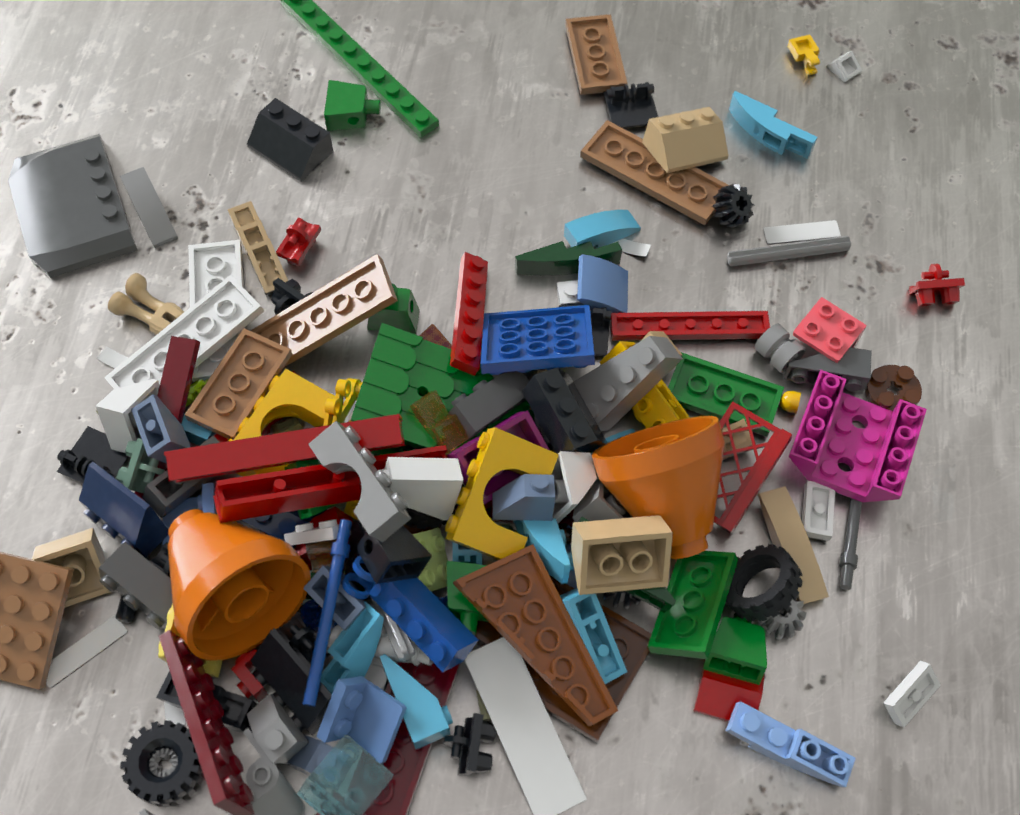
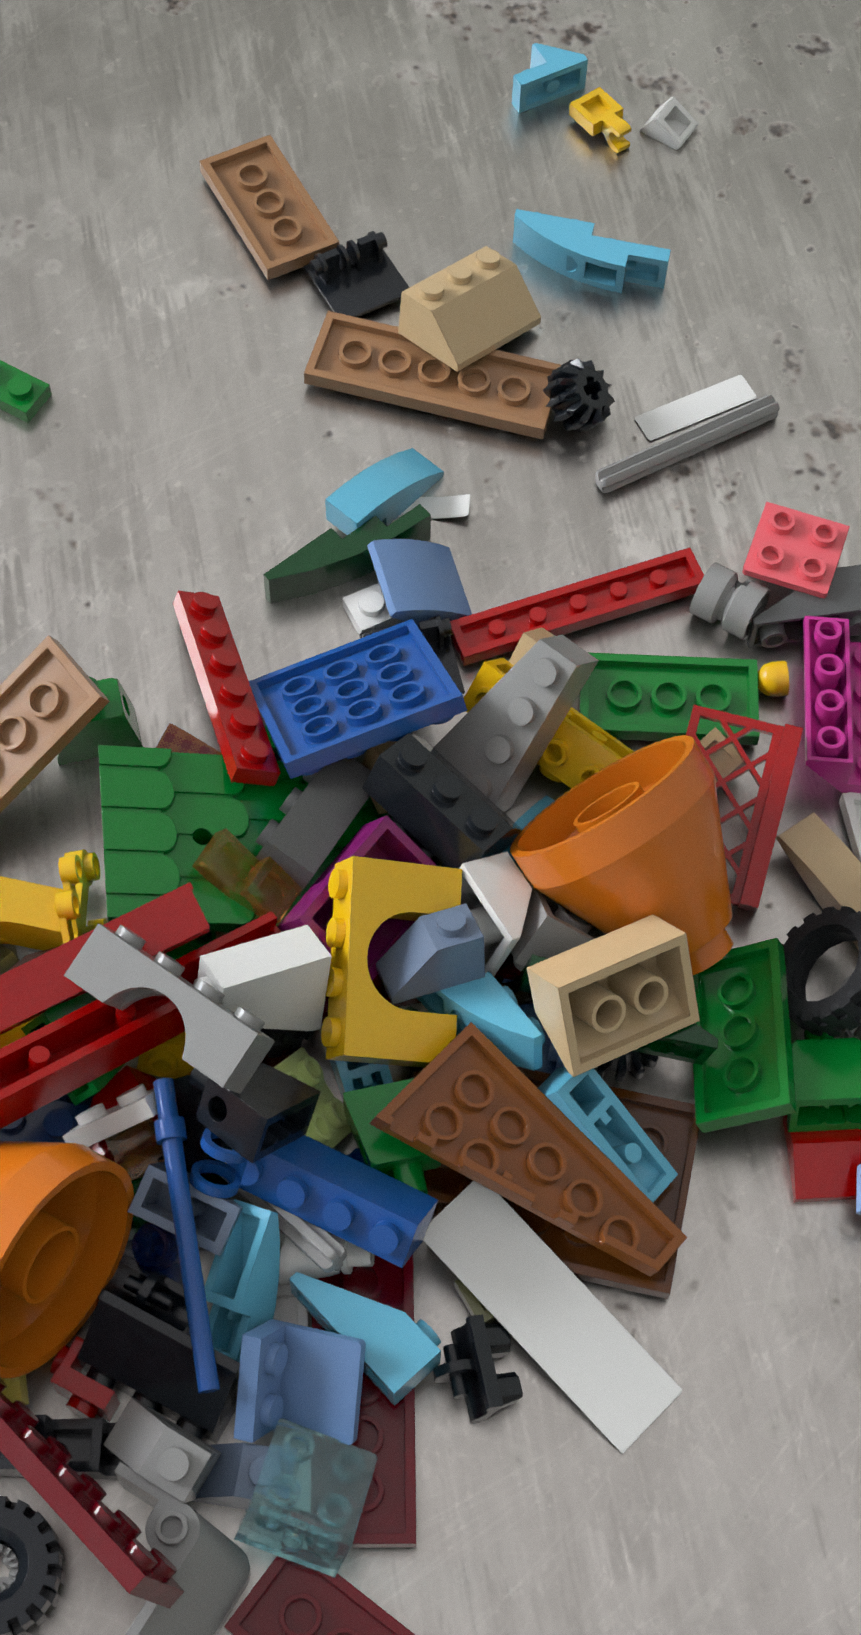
camera: 20 degrees left, 0 degrees up
none -> medium azure slope [512,43,588,114]

